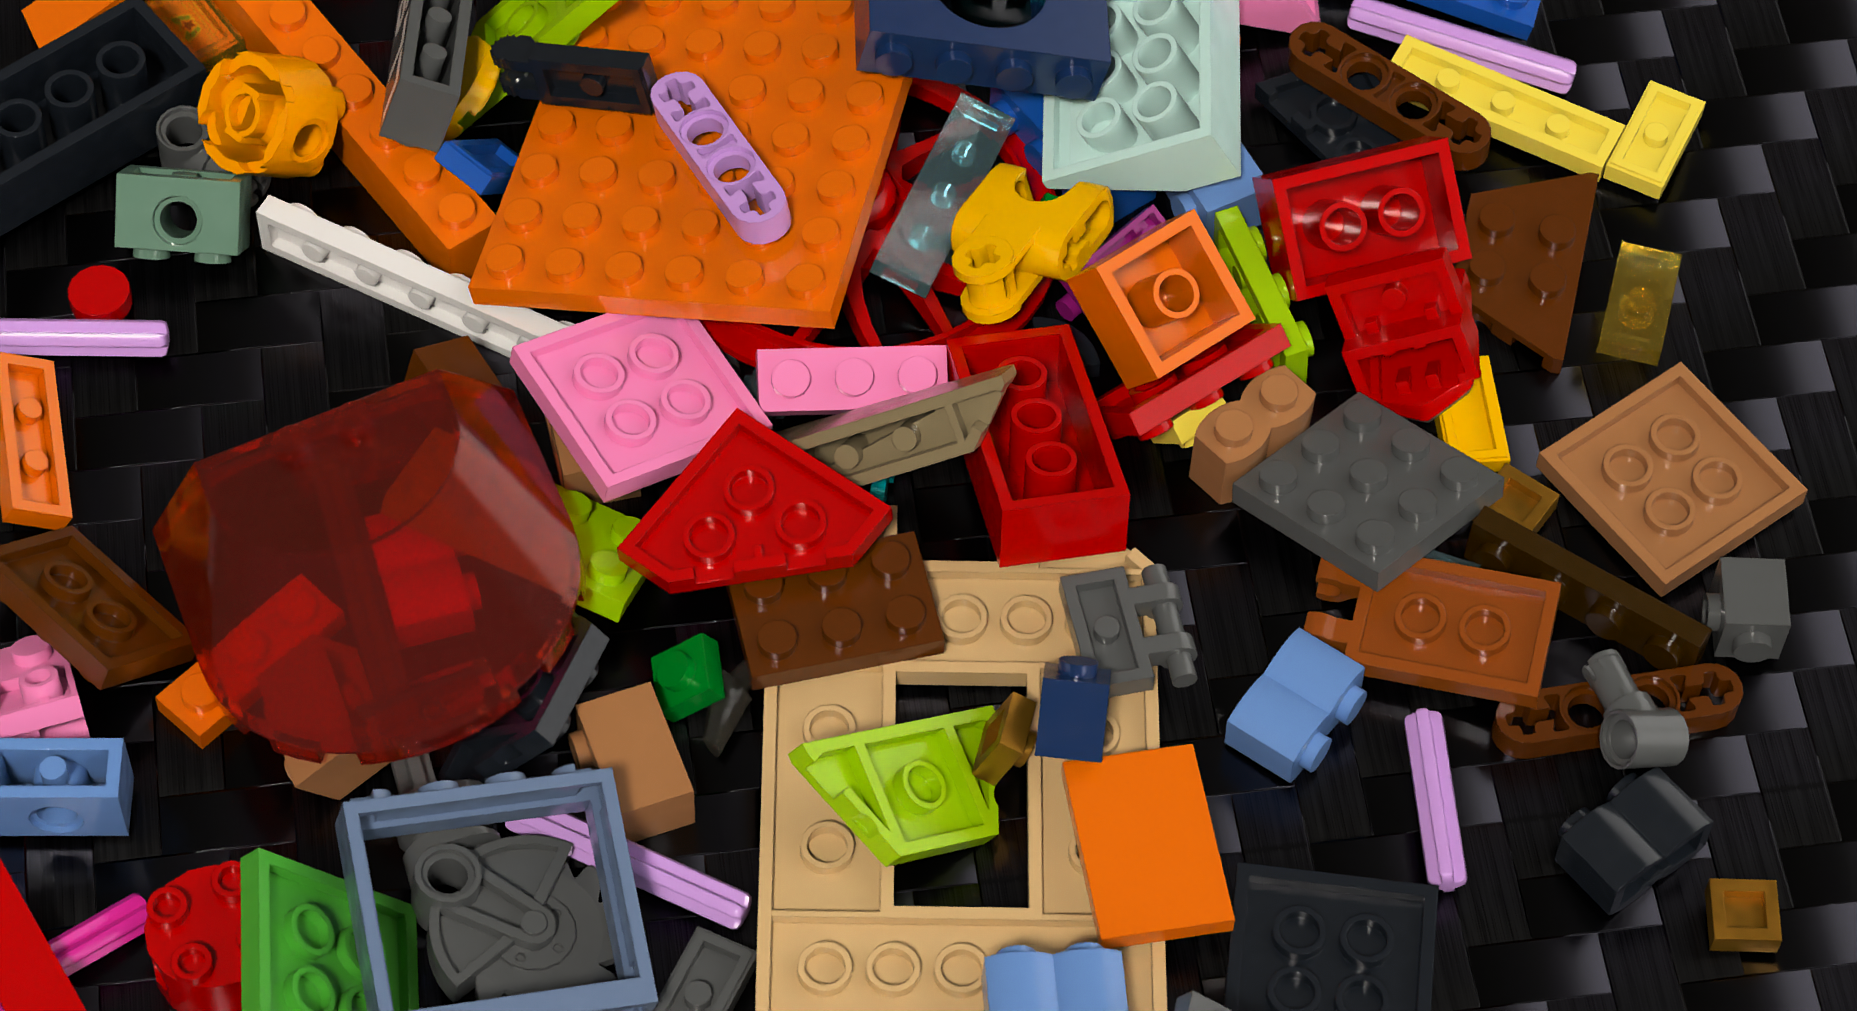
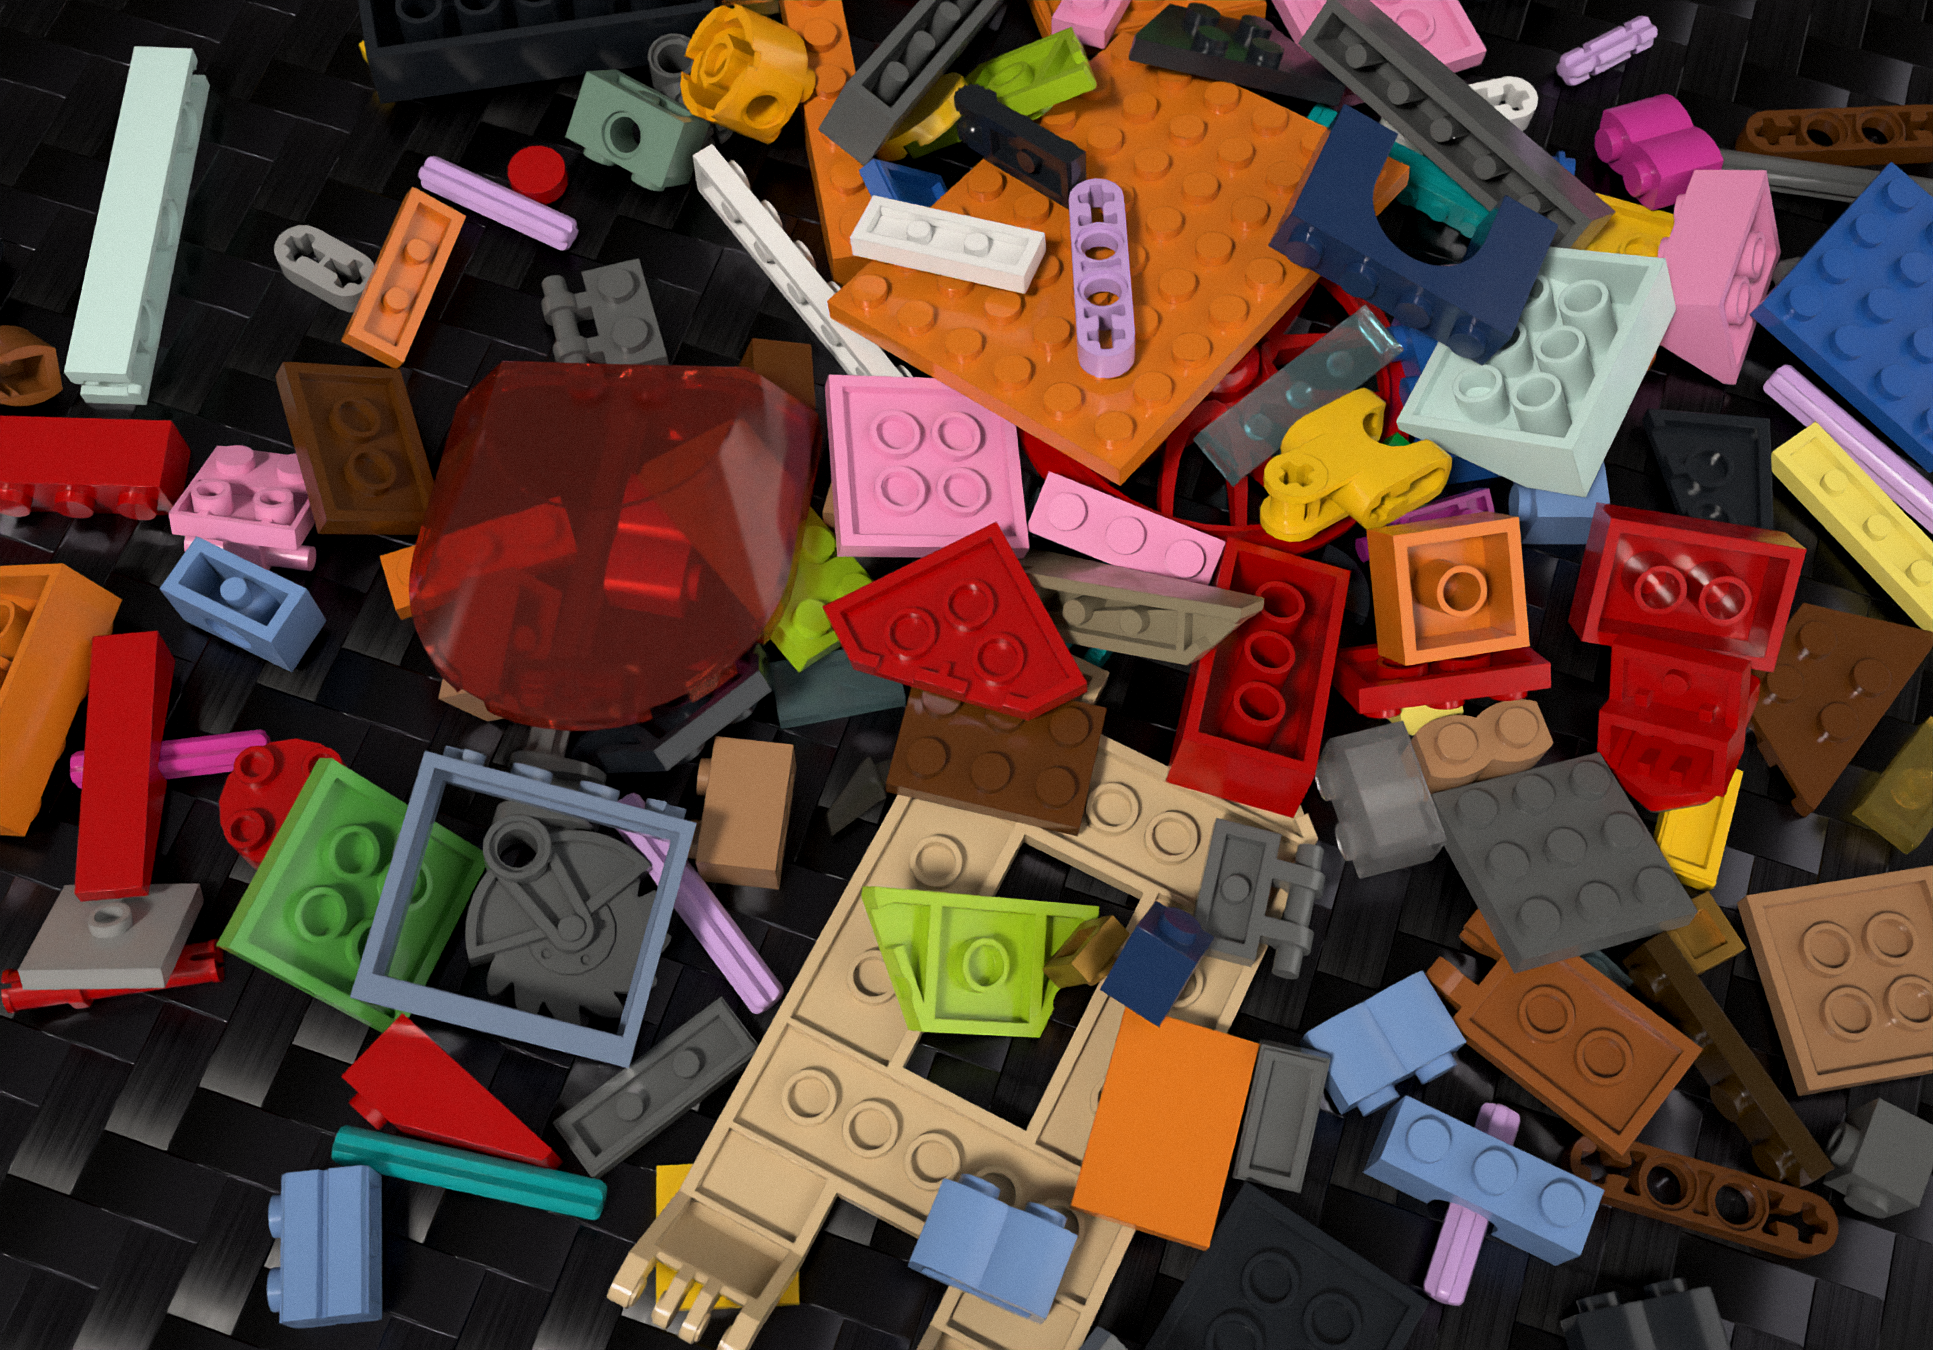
camera: 25 degrees right, 10 degrees up
green plate [651,633,725,723] -> none
lime plate [1213,205,1314,383] -> none
reddish brown beam [1288,21,1491,171] -> none
dark grey pin [1582,649,1689,770] -> none
none -> dark grey plate [541,258,669,387]
none -> clear light blue tile [771,649,905,729]
none -> white plate [850,195,1046,294]
none -> dark grey tile [1231,1038,1330,1193]
none -> clear brick [1315,721,1448,879]
none -> medium blue arch [1363,1095,1604,1266]

